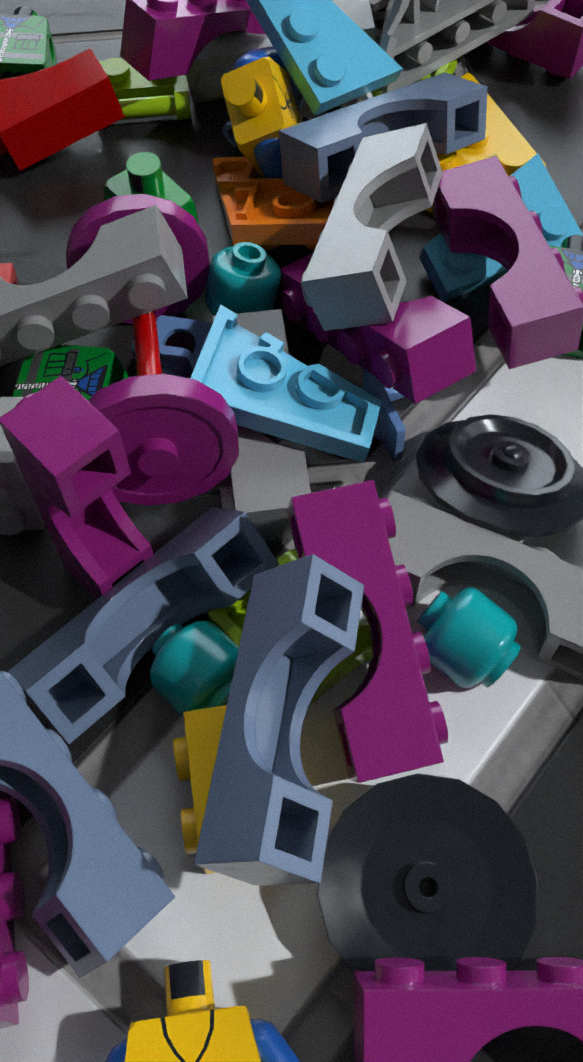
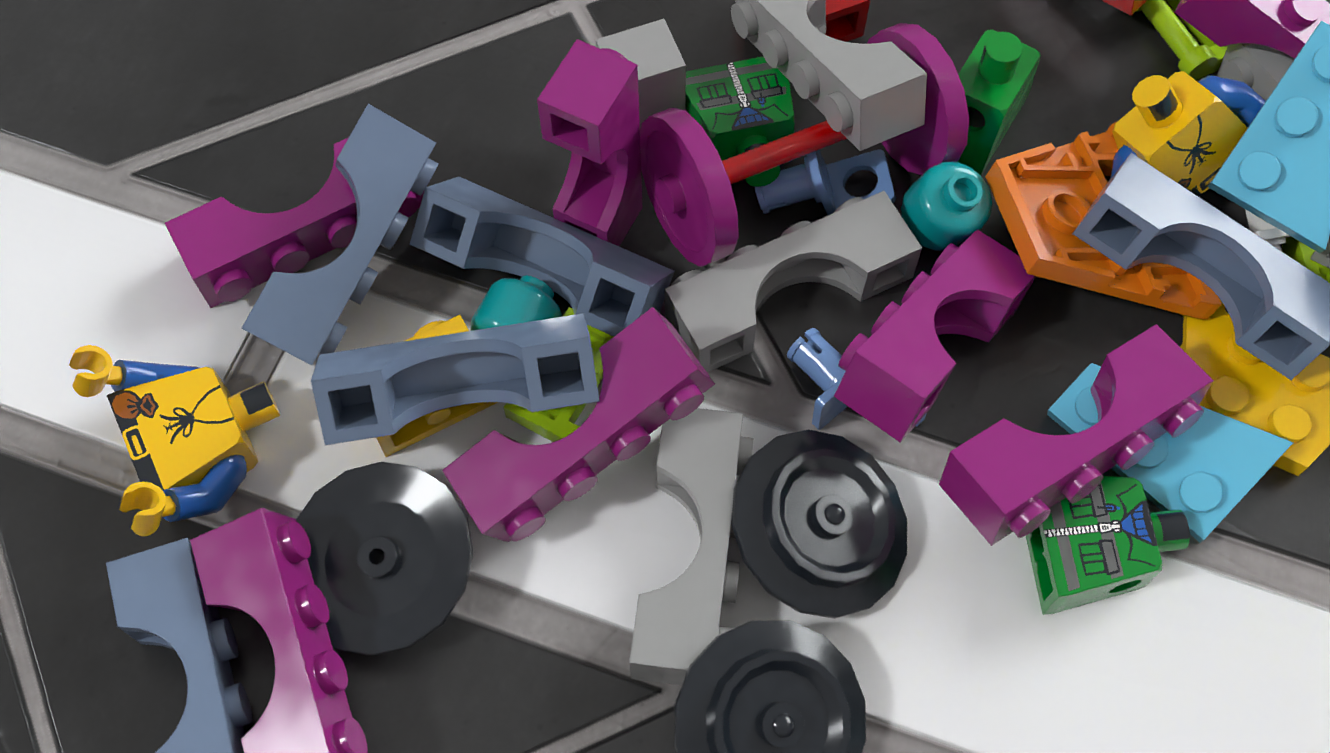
camera: 70 degrees right, 5 degrees up
medium azure wing [190,304,382,463] -> none
light grey arch [301,123,443,331] -> none
teal head [416,587,521,688] -> none

